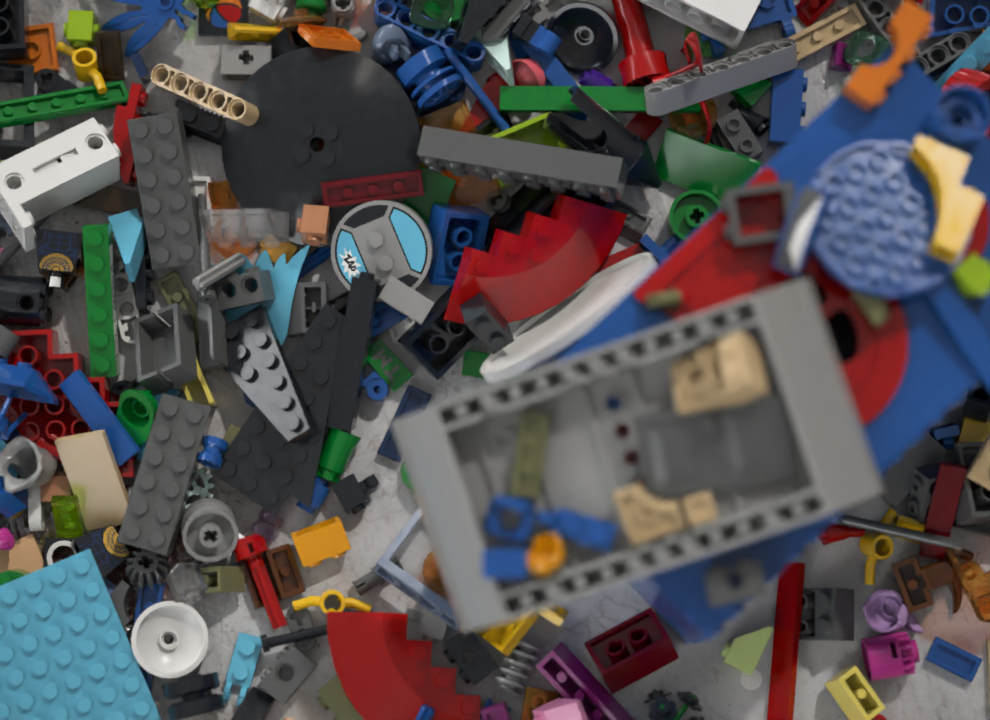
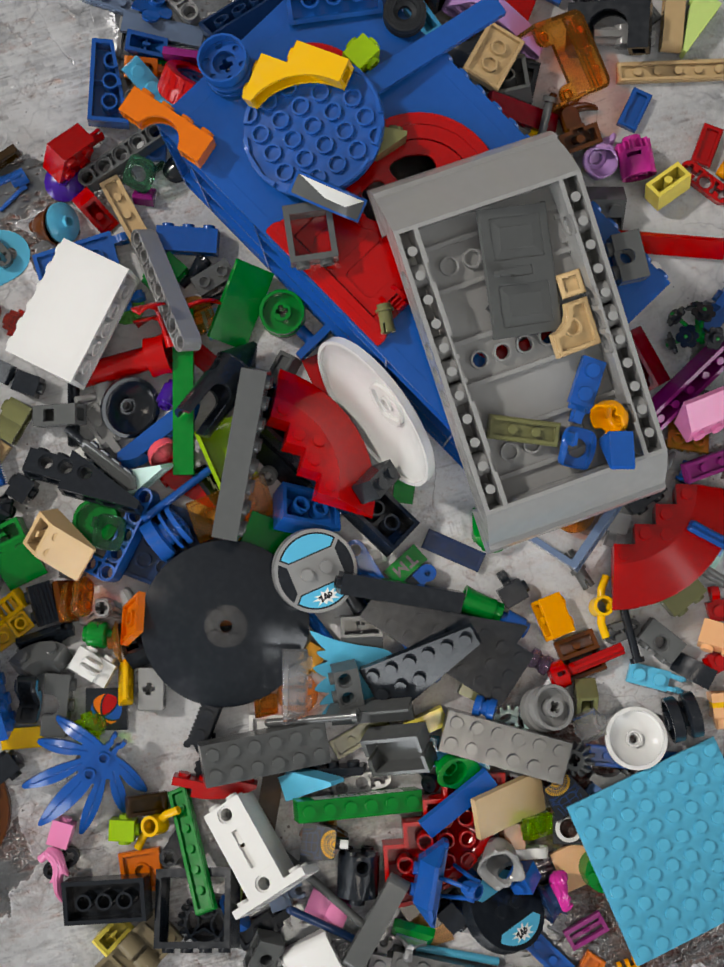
camera: 90 degrees left, 5 degrees up
dark blue tile [130,53,151,84] -> none
tan beam [151,63,259,126] -> none
light grey axle [192,252,246,291] -> none
nougat brick [296,204,330,246] -> none
dark red tile [320,169,425,208] -> none
sand blue piece [372,23,413,66] -> none
light grey tile [378,276,435,325] -> none
leg [512,13,562,58] -> none
tan slope [670,331,768,414] -> none

